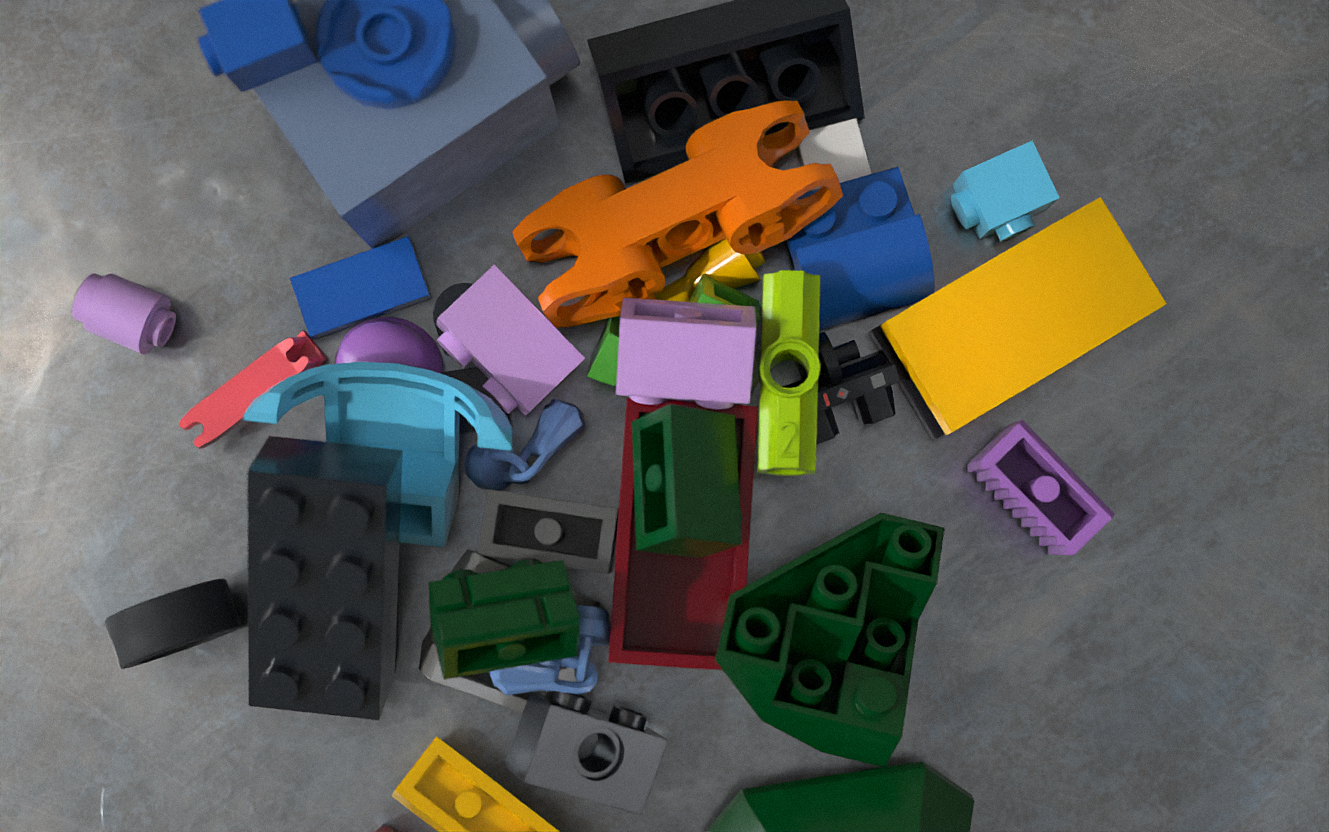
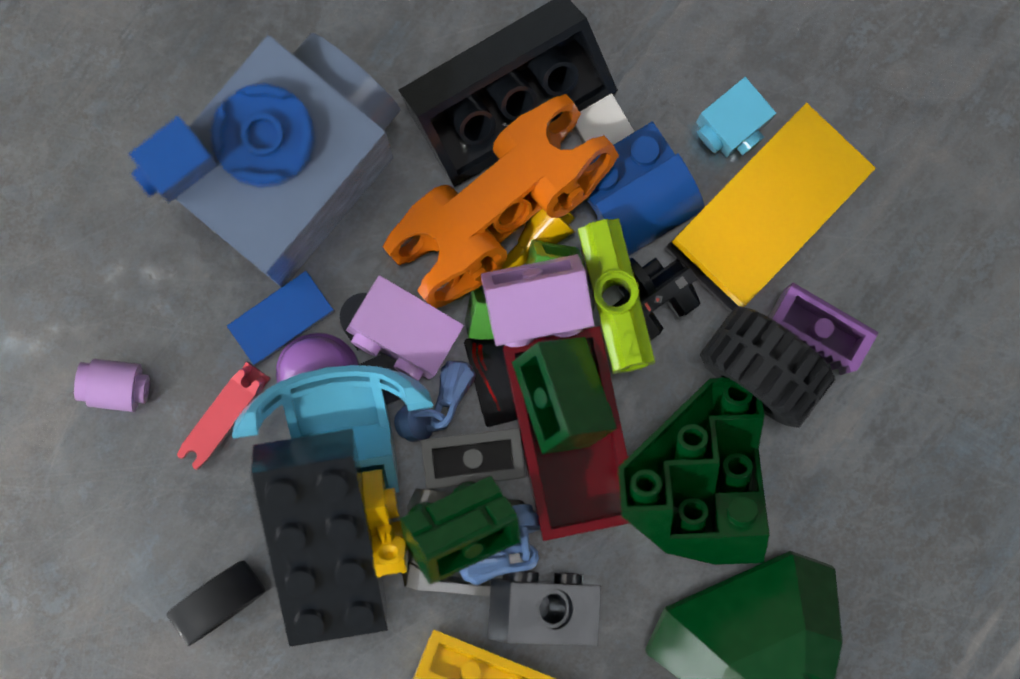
camera: 25 degrees left, 0 degrees up
none -> yellow hinge [362,469,408,577]
none -> black sticker [464,338,517,427]
none -> black tyre [700,306,835,428]

